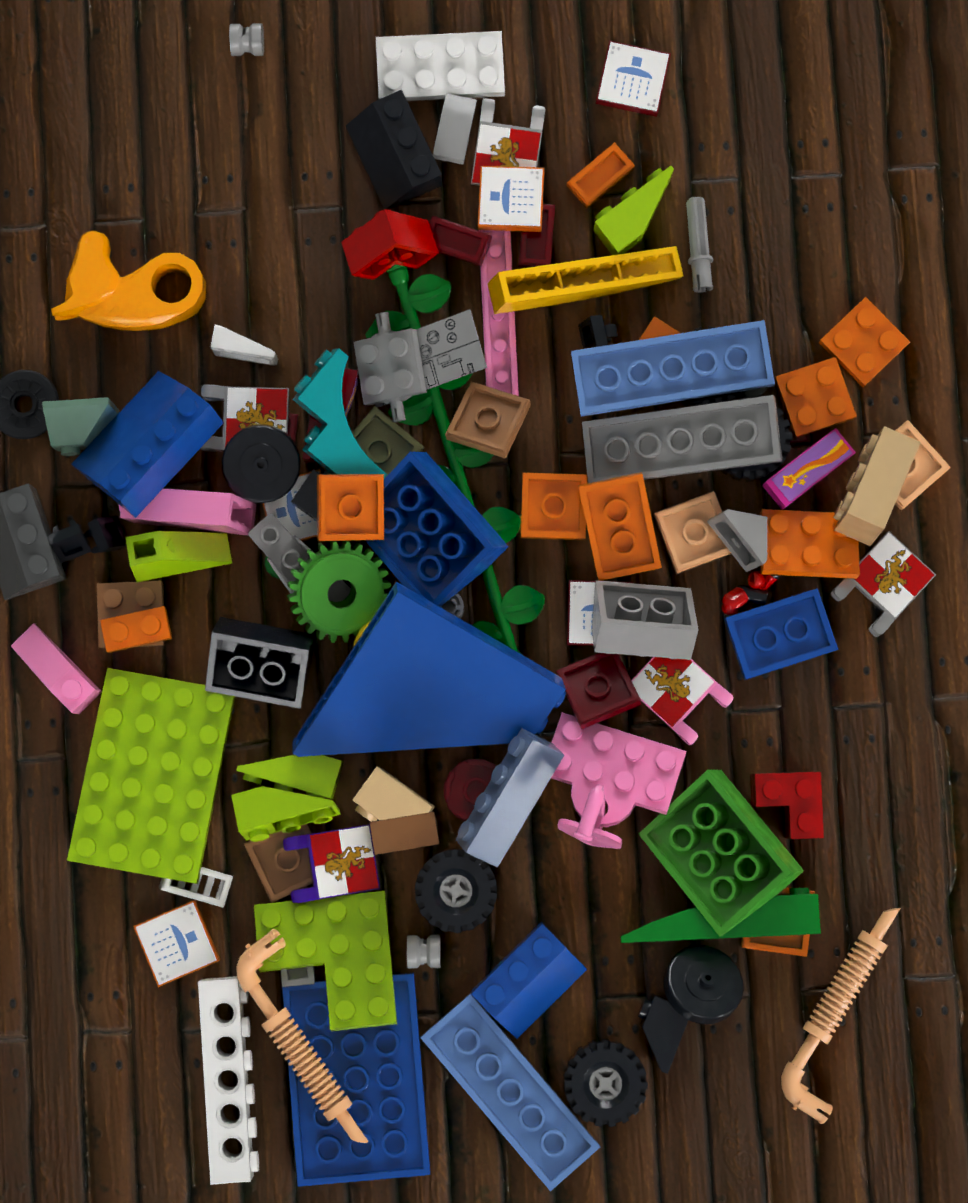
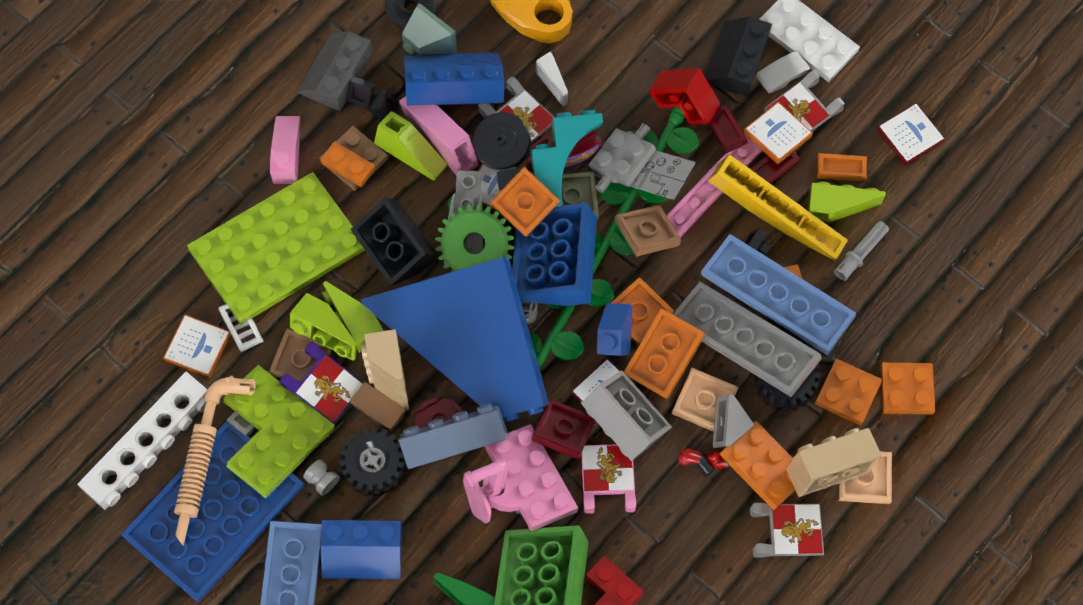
camera: 45 degrees right, 15 degrees down
blue plate [724,588,838,680] -> none
slope [762,428,856,510] -> none
none -> blue slope [597,303,632,356]

